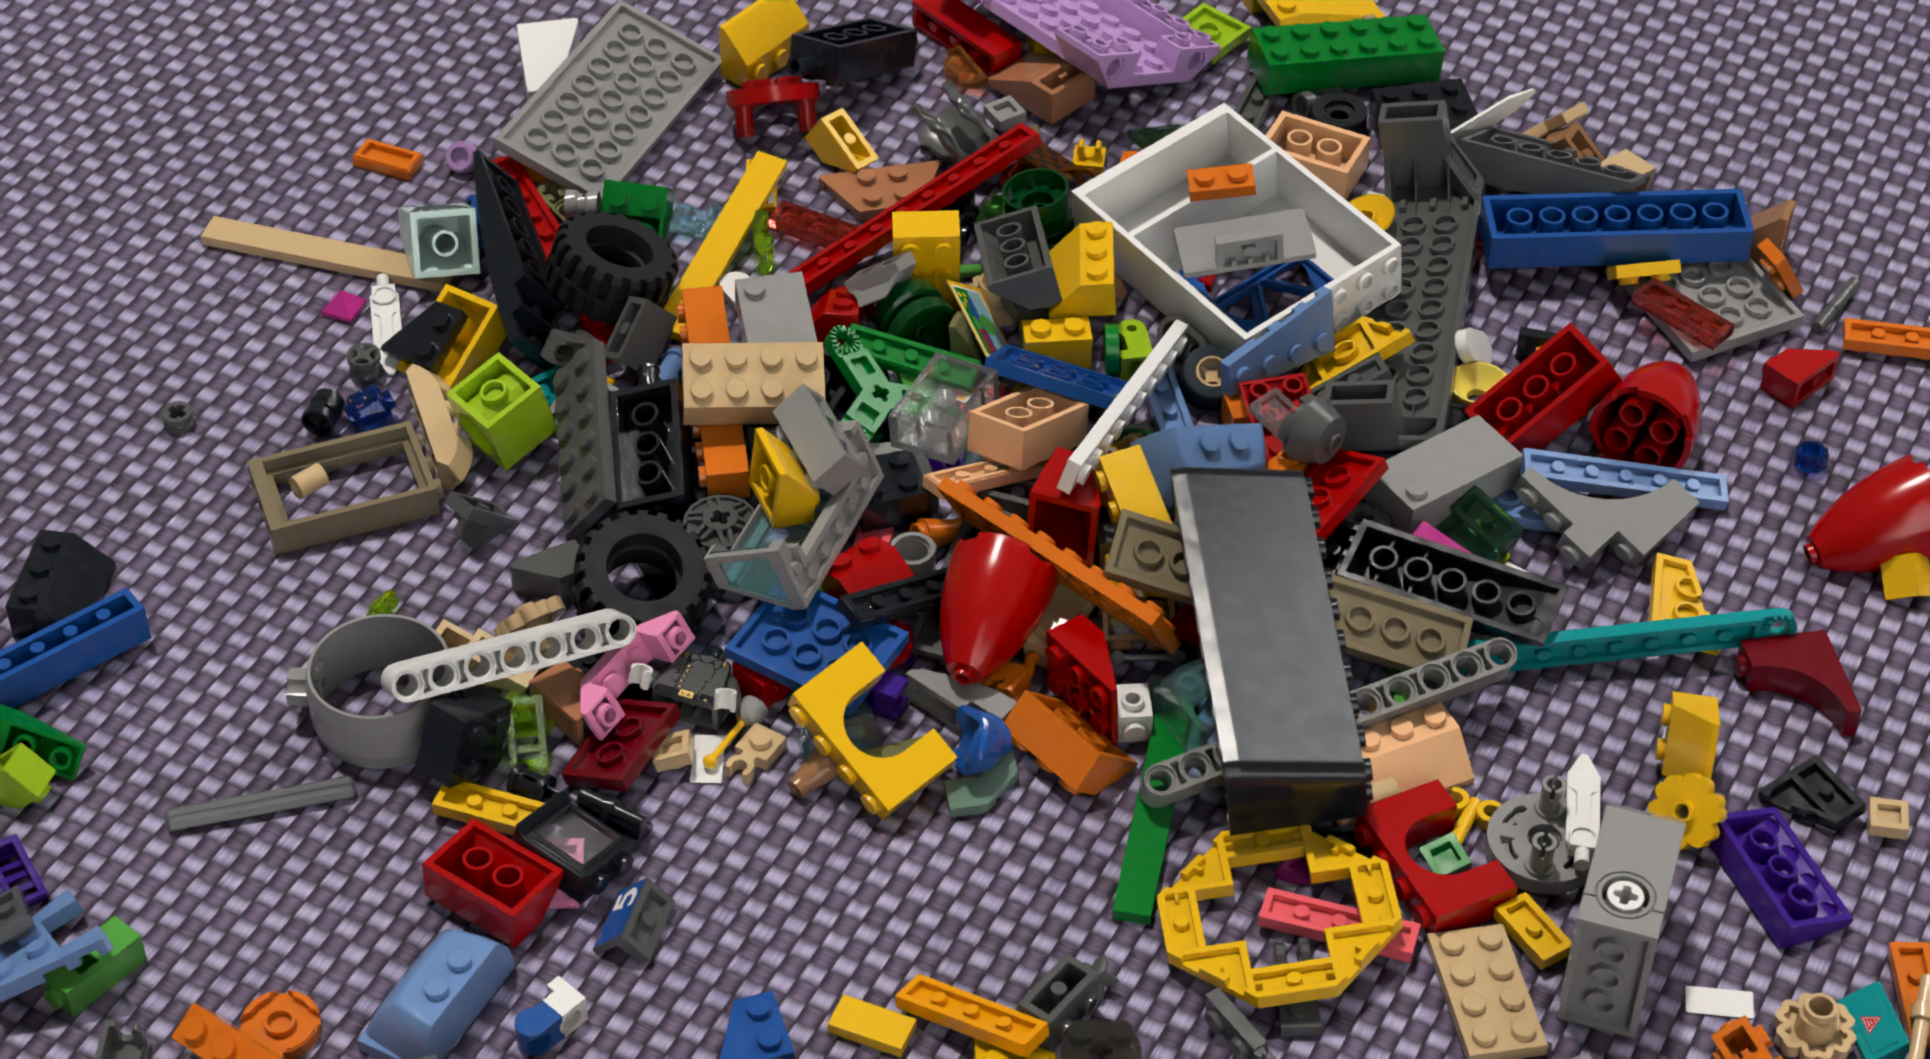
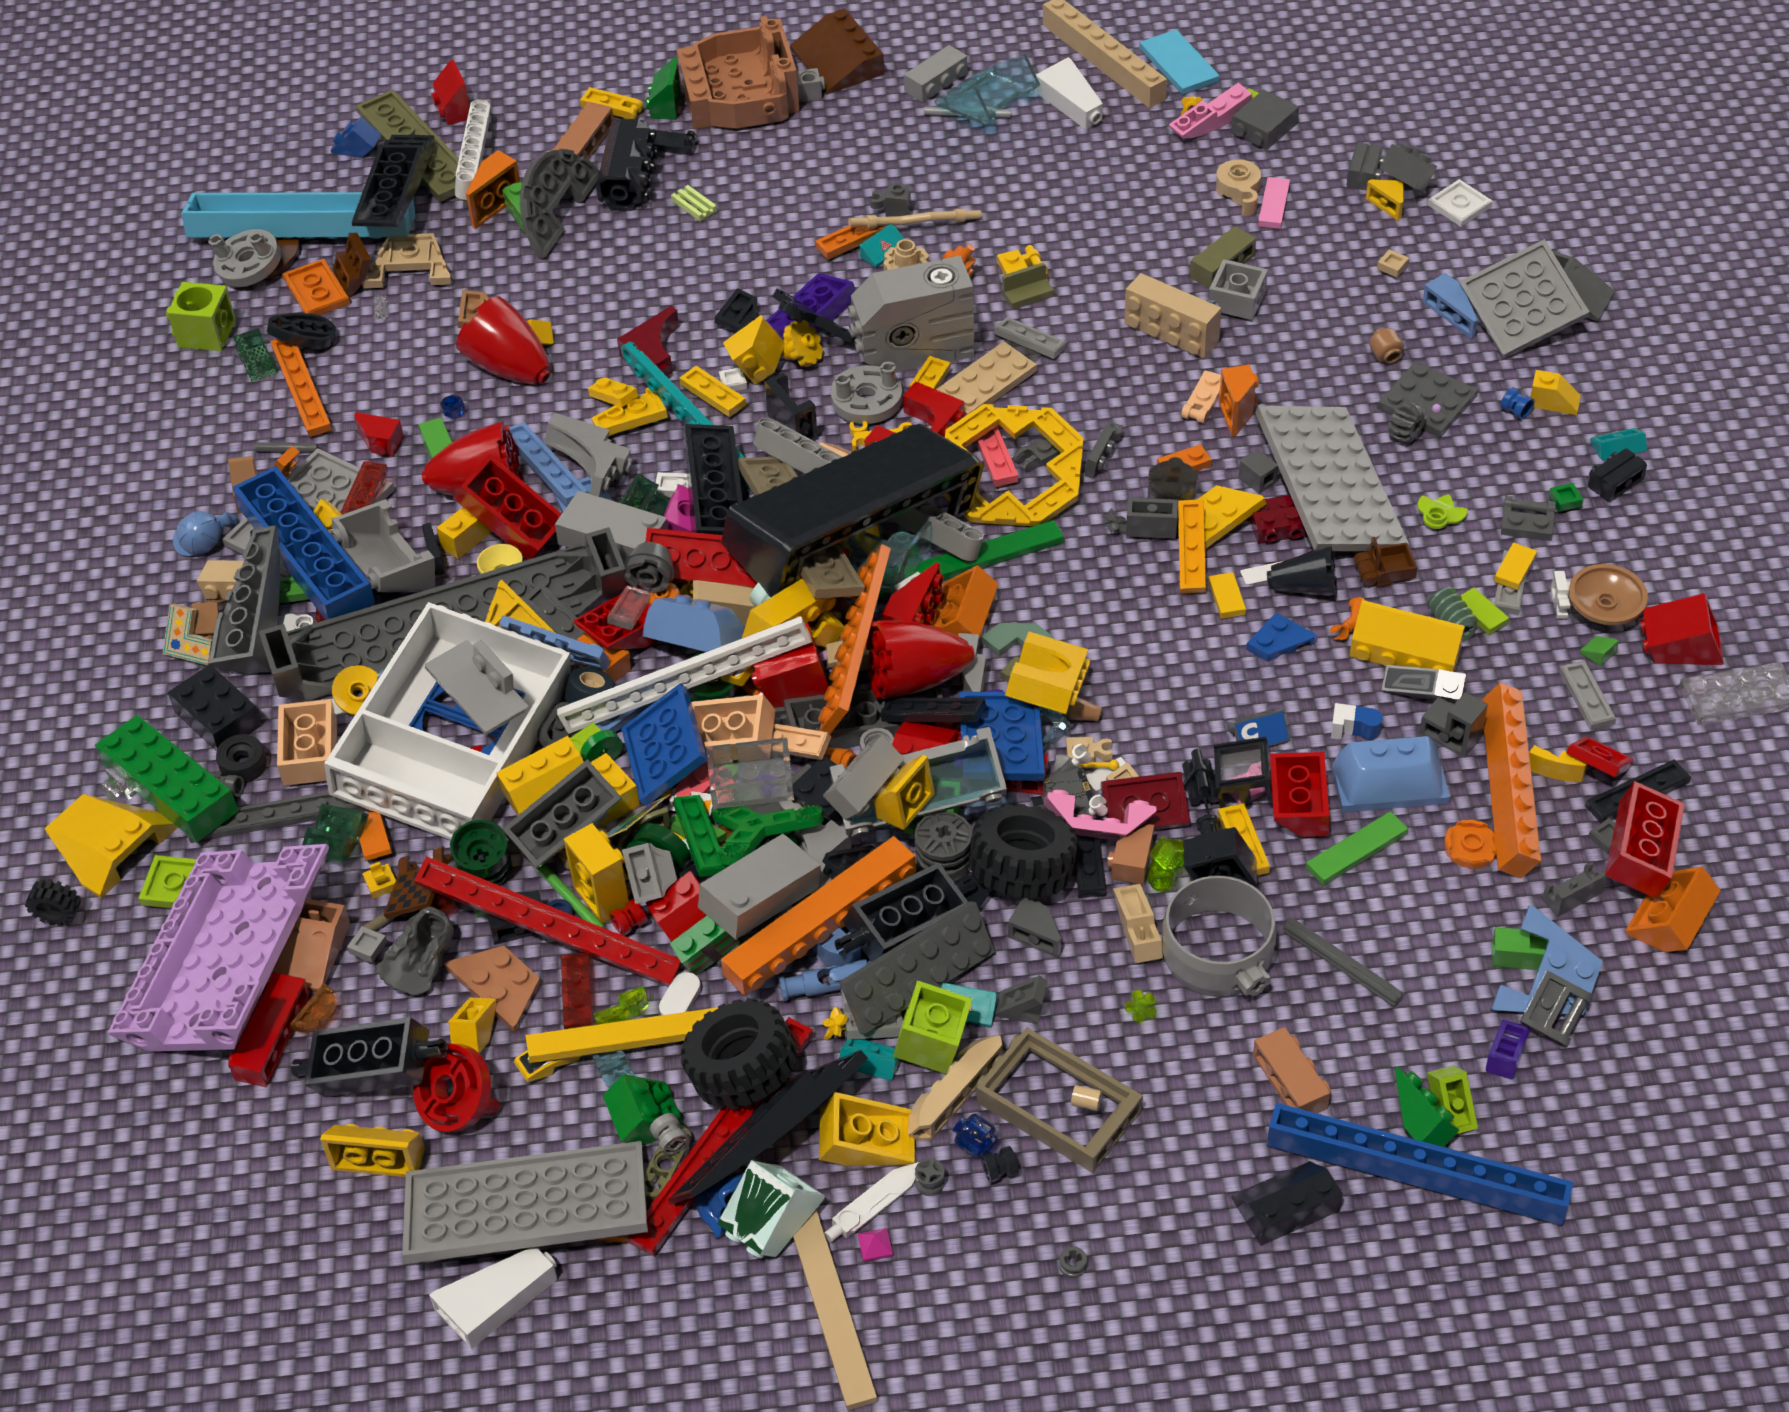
camera: 120 degrees left, 5 degrees up
orange tile [352,139,424,181] -> none
black wing [380,301,468,375] -> none
white beam [381,608,637,703] -> none
lavender tile [445,141,477,173] -> none
tan plant [493,595,566,654] -> none
dark grey leg [540,329,606,367] -> none
dark grey brick [605,296,677,375] -> none
tan brick [682,342,826,425] -> none
blue hair [952,705,1013,775] -> none
orange plate [1187,163,1256,202] -> none
plate [1419,832,1472,875] -> none
white piece [1451,89,1536,145] -> none
white tile [1455,327,1493,364] -> none
white piece [1565,754,1601,871] -> none
tan plate [1867,797,1909,840] -> none
none -> medium blue piece [173,511,238,556]
none -> light grey windscreen [330,499,435,593]
none -> bright green brick [418,417,452,460]
none -> yellow plate [588,377,638,407]
none -> yellow plate [679,366,746,417]
none -> black panel [764,373,818,441]
none -> black piece [772,288,856,345]
none -> teal slope [941,983,997,1027]
none -> nougat brick [1253,1027,1331,1113]
none -> bright green tile [1306,811,1408,886]

